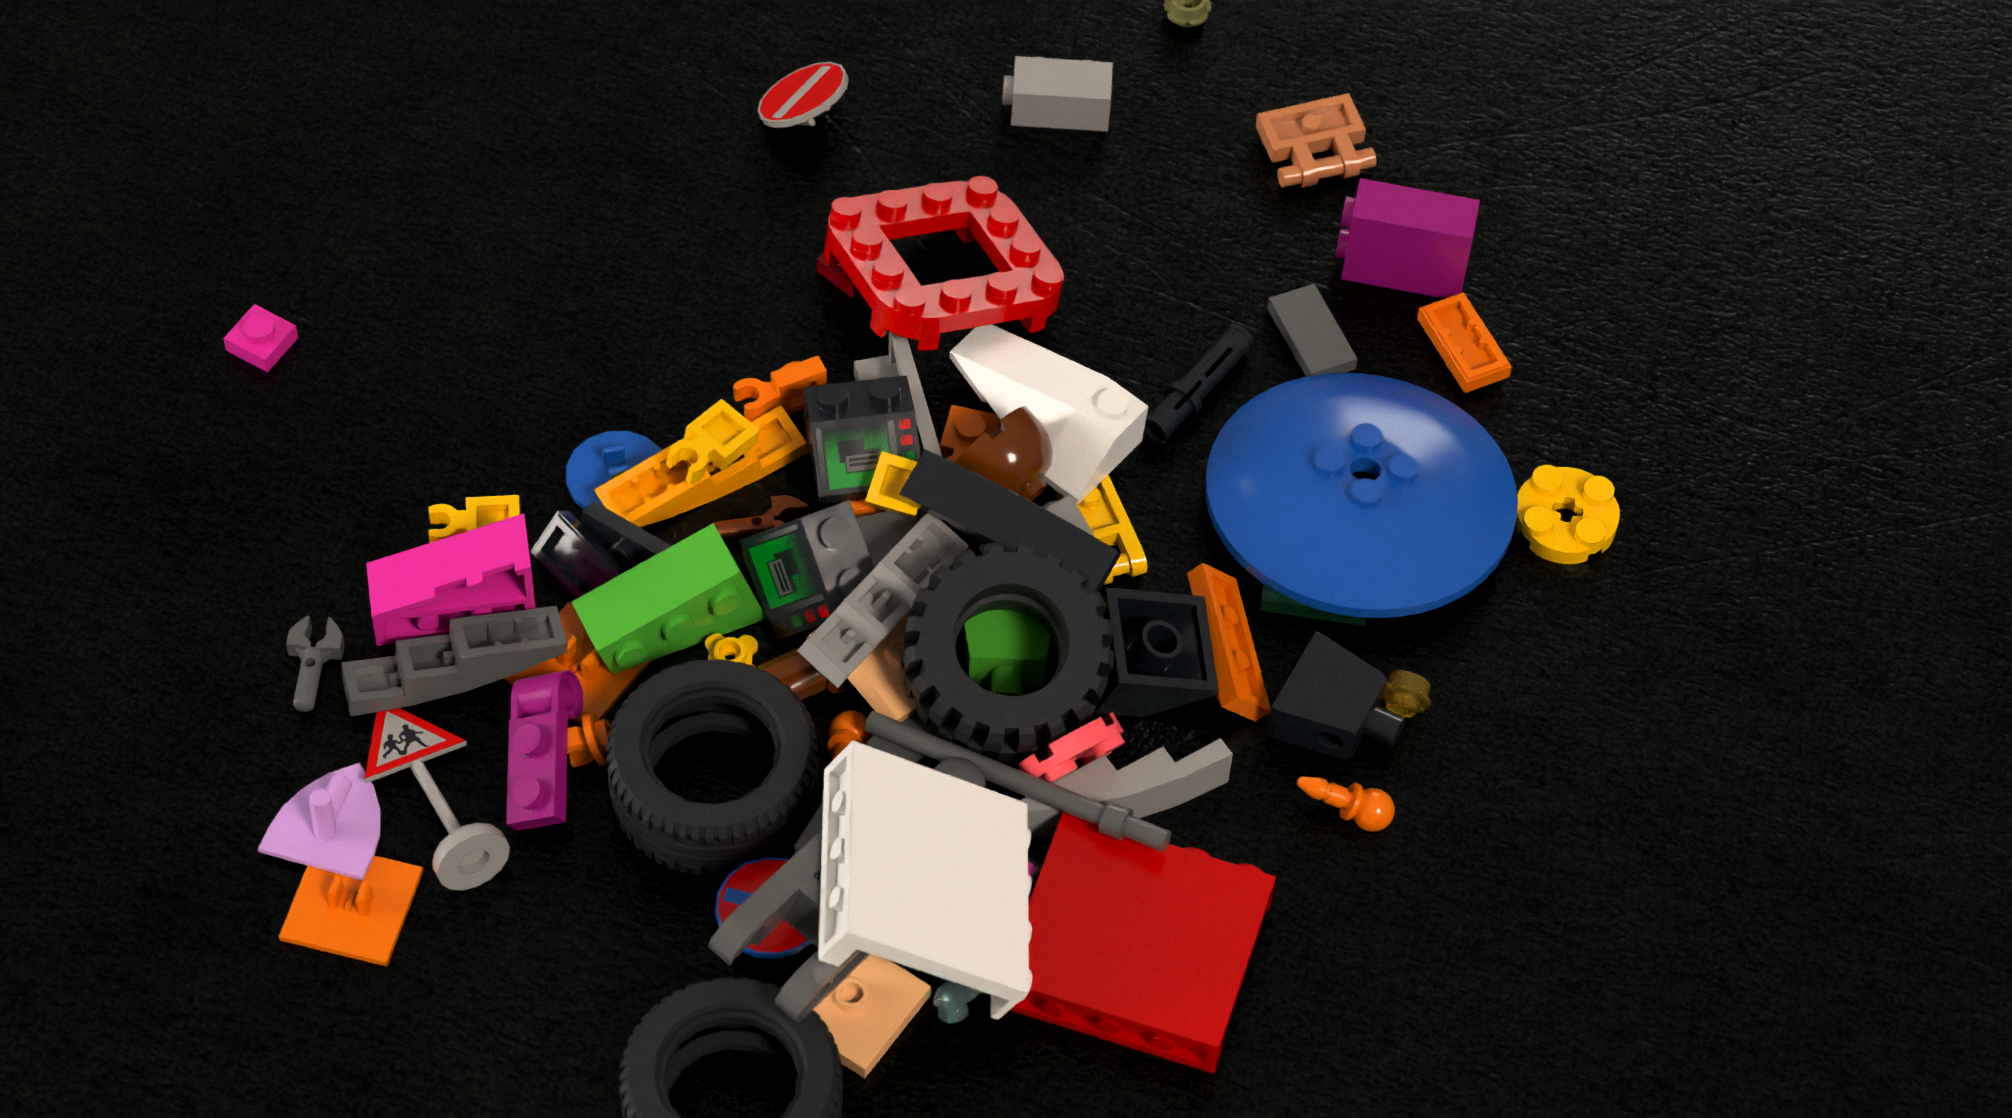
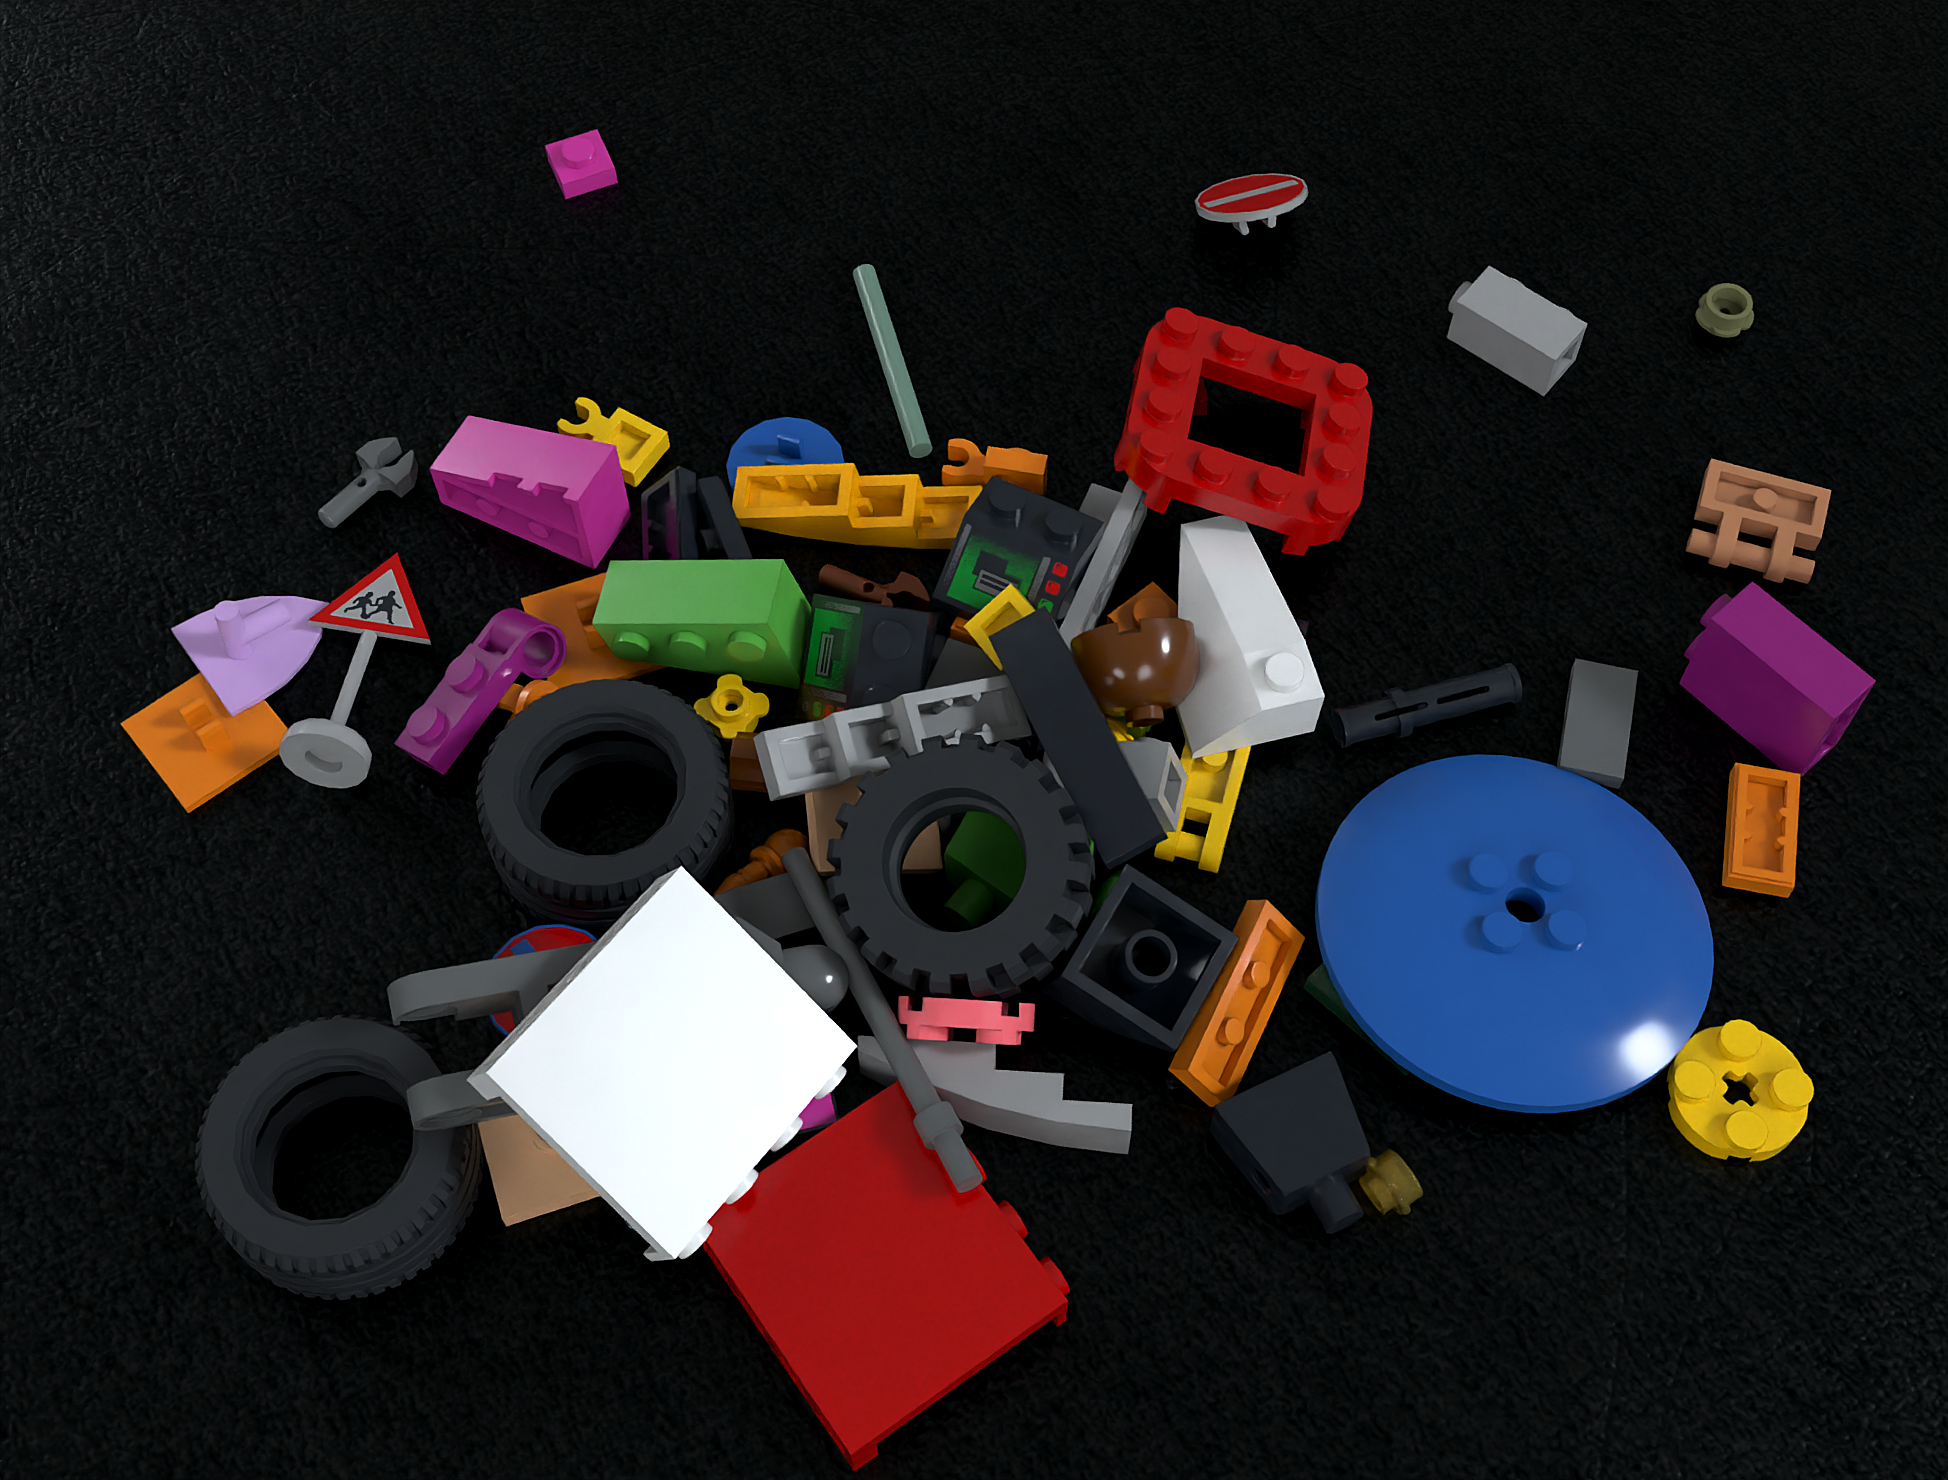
camera: 40 degrees right, 5 degrees up
dark grey slope [341,606,568,716] -> none
yellow plate [666,399,760,485] -> none
orange bar [1297,776,1395,832] -> none
none -> sand green bar [853,264,932,458]

